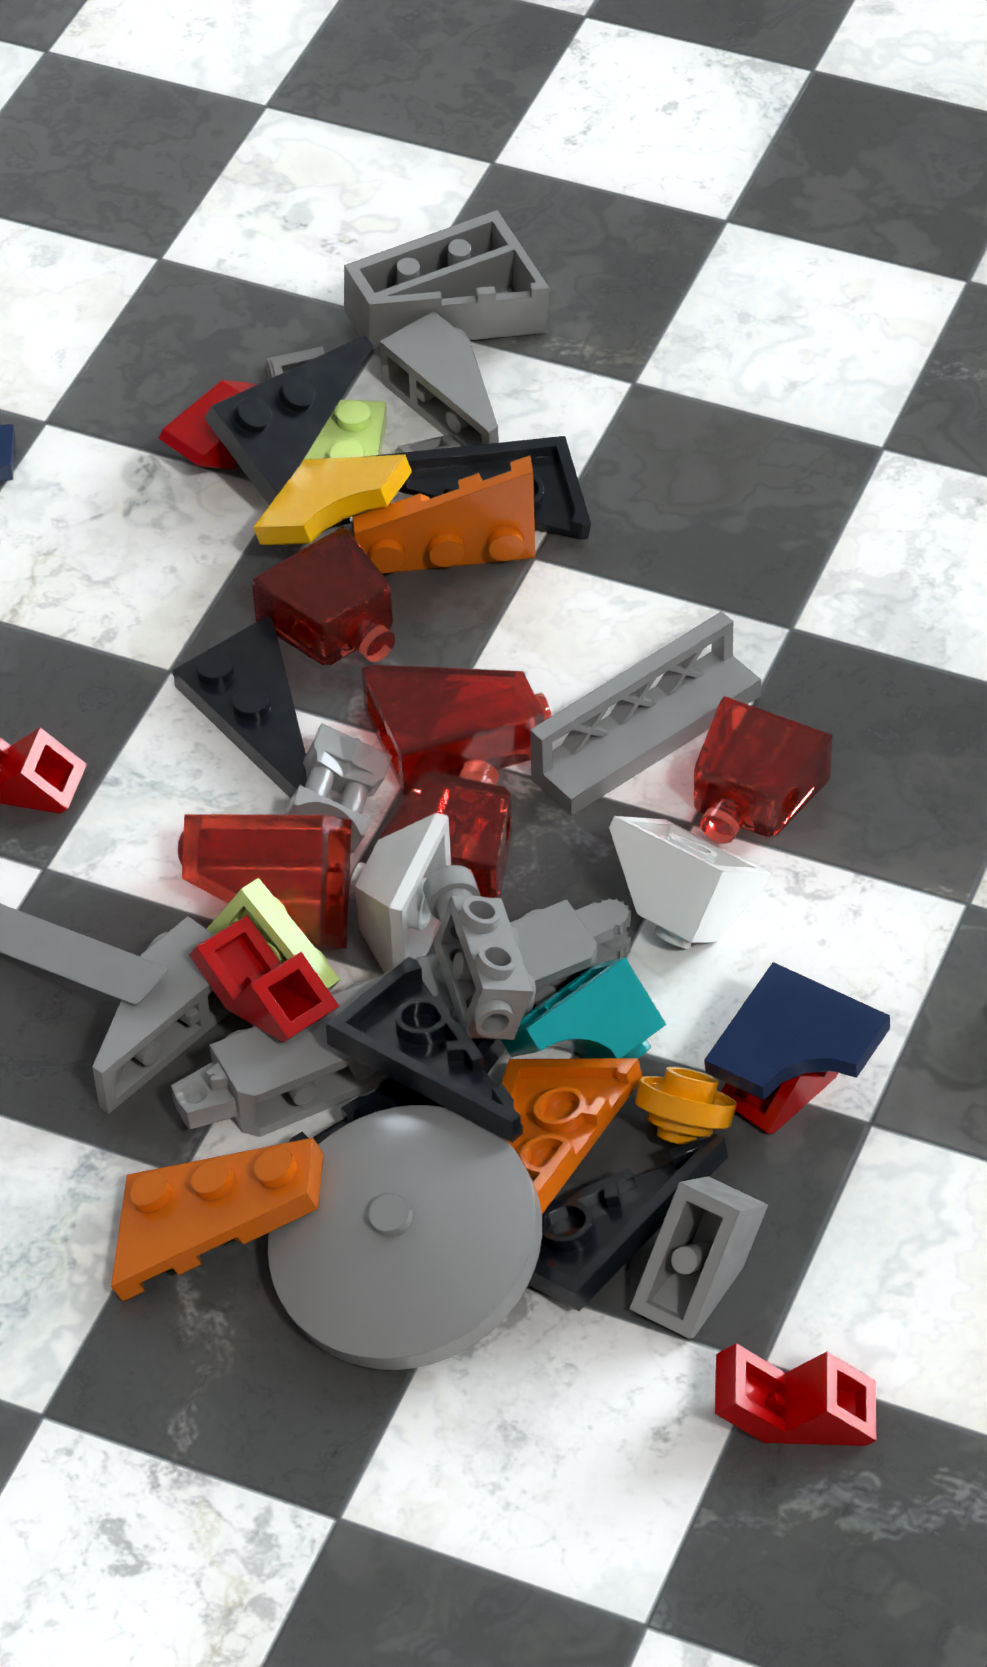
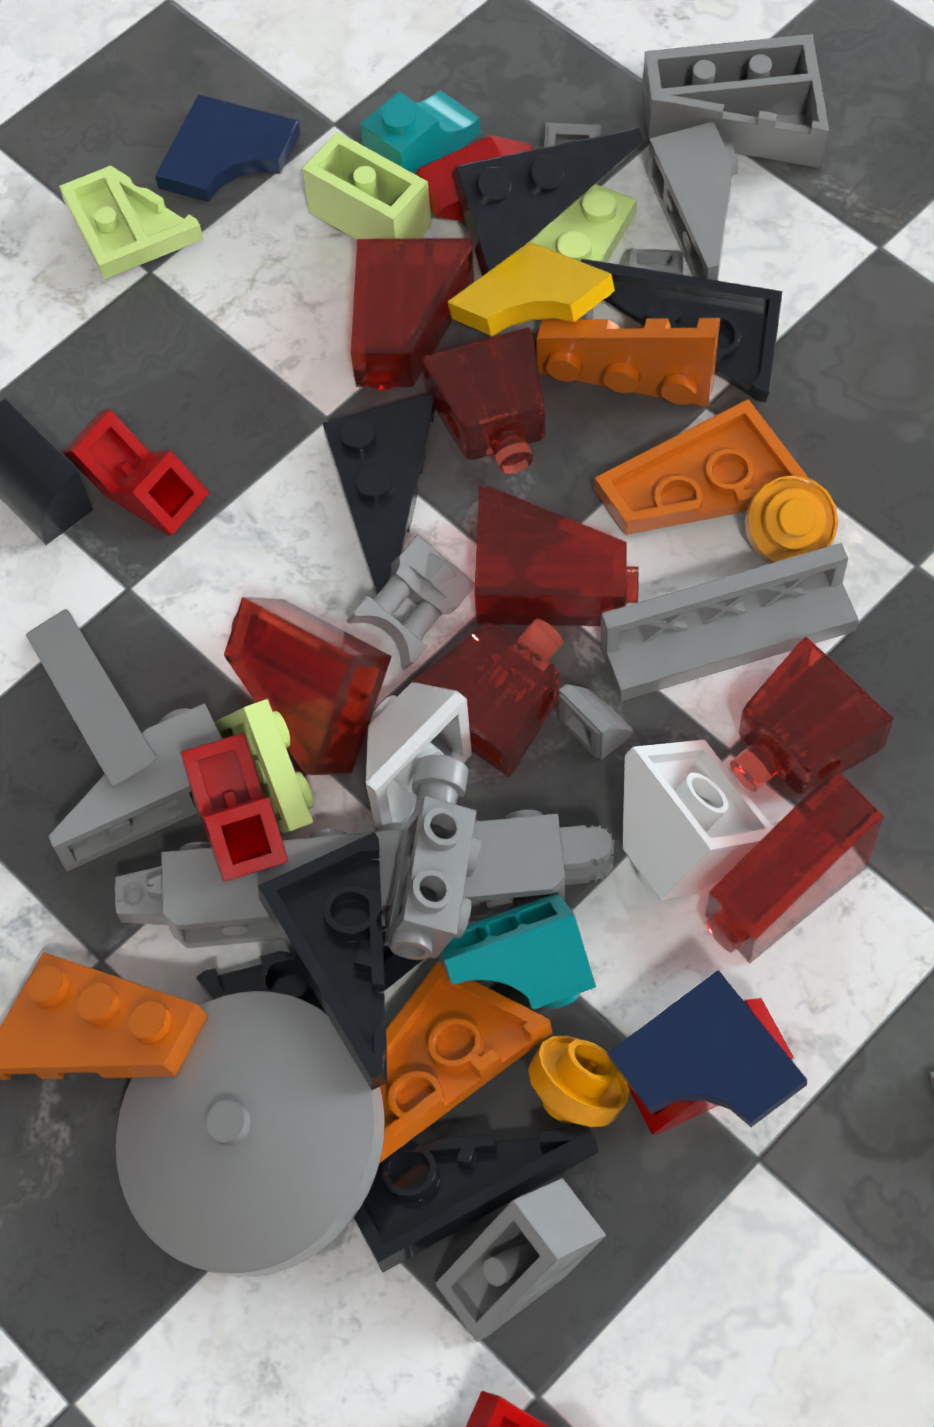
camera: 25 degrees right, 15 degrees up
none -> yellowish green brick [302,131,432,263]
none -> clear red slope [351,238,475,390]
none -> teal arch [360,90,481,174]
none -> light grey slope [559,684,633,761]
none -> orange wing [594,399,808,535]
none -> clear red slope [705,768,884,963]
none -> light orange plate [745,475,838,563]

